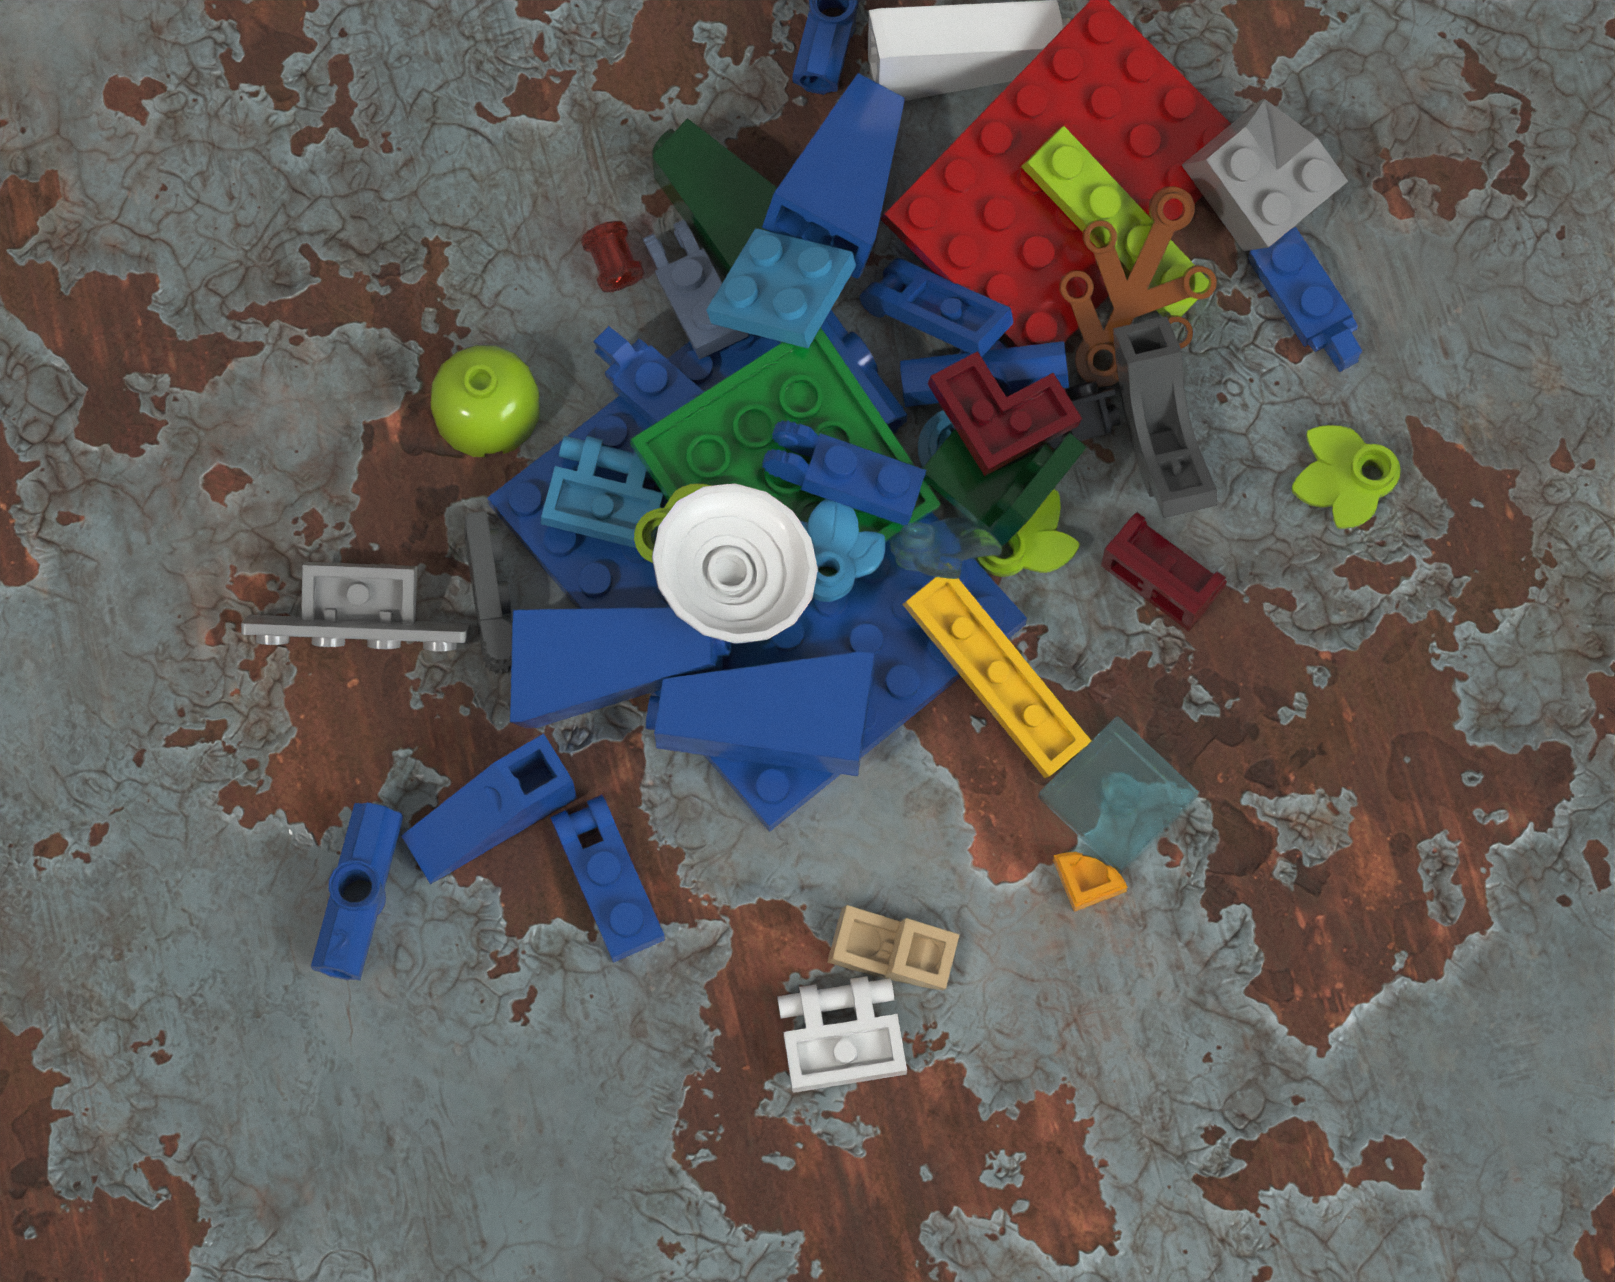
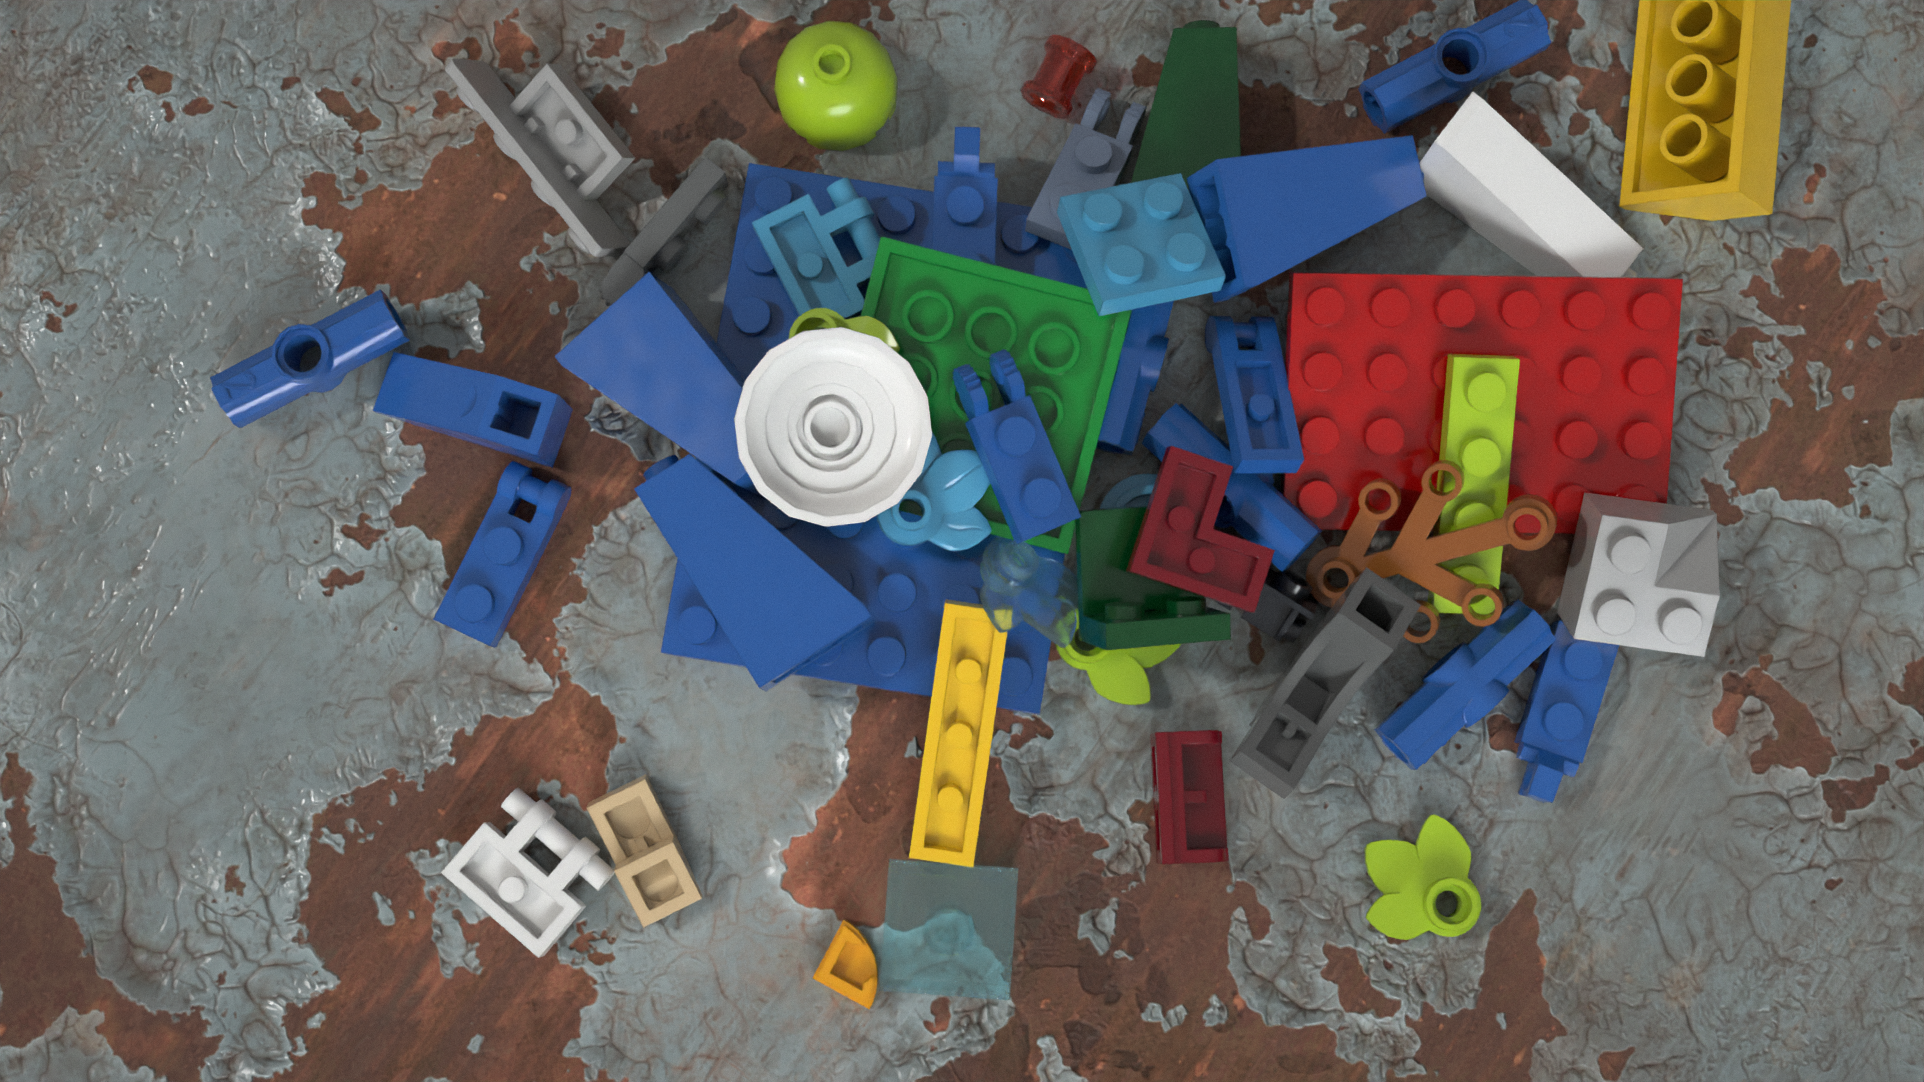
camera: 50 degrees right, 10 degrees up
none -> blue piece [1374,599,1557,770]

